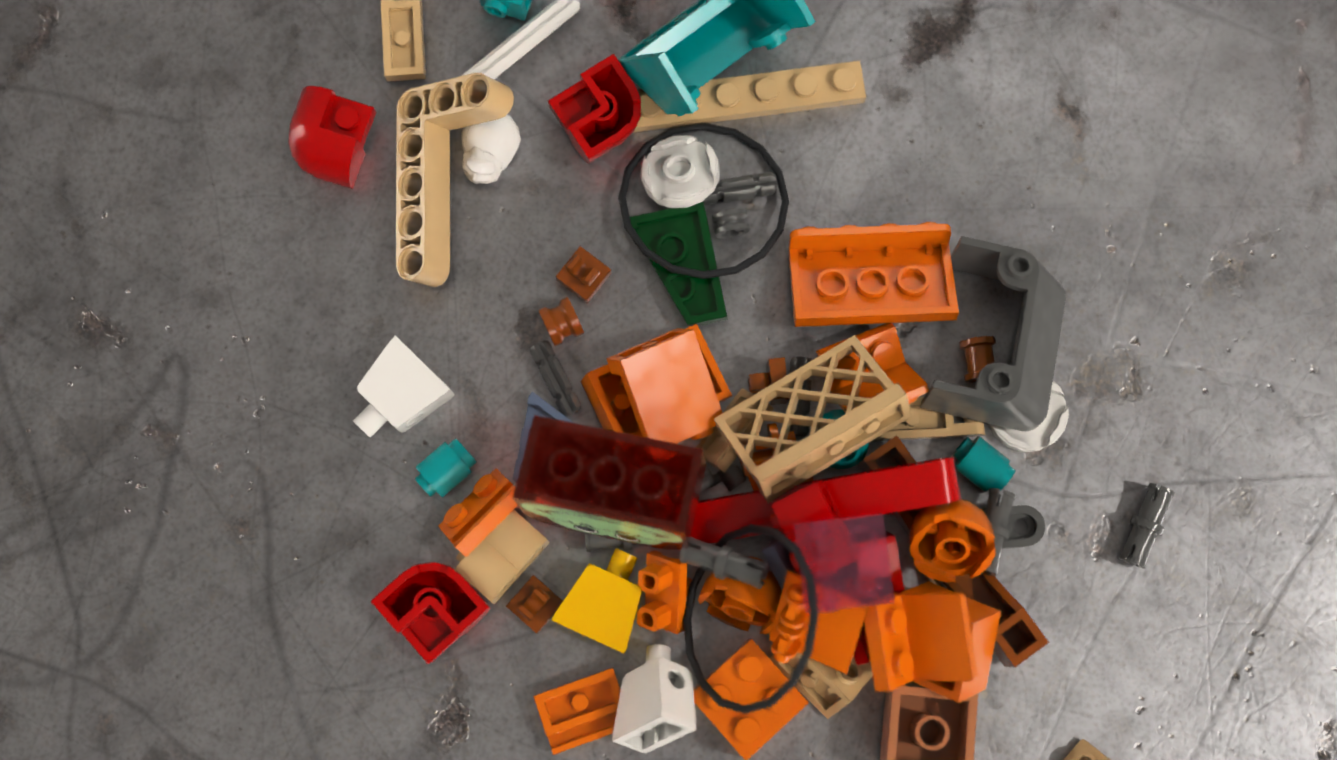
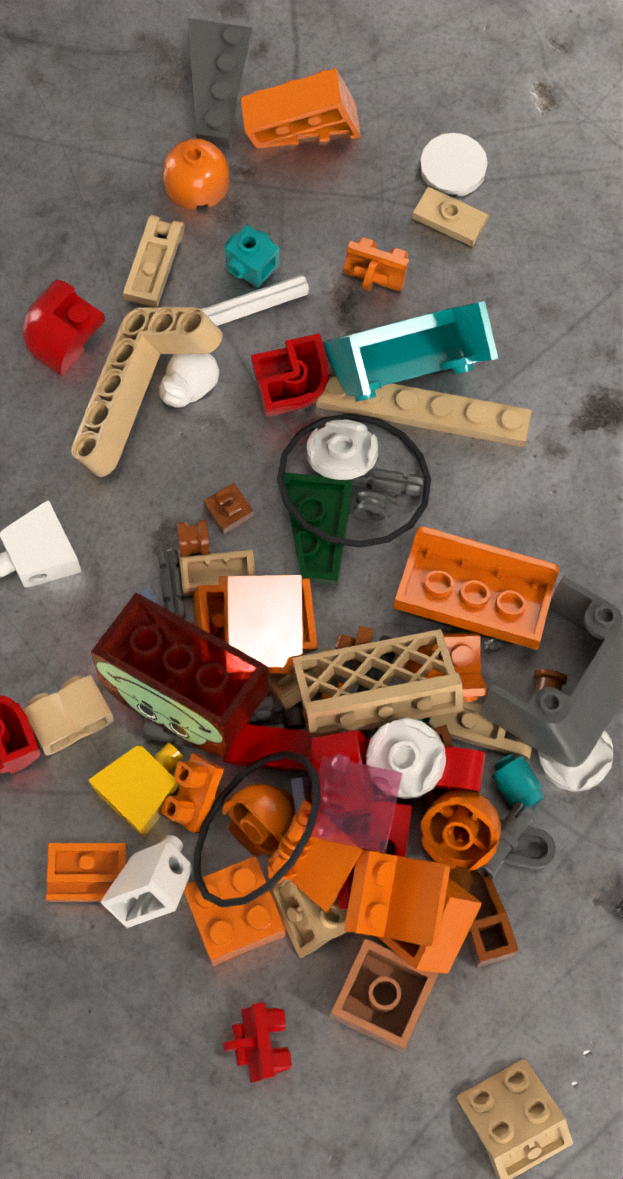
camera: 20 degrees right, 10 degrees down
teal brick [415,438,477,498] -> none
orange plate [438,468,526,557] -> none
dark orange tile [506,575,563,634] -> none
dark grey pin [680,536,769,589] -> none
none -> tan plate [180,550,256,596]
none -> white tile [366,718,446,799]

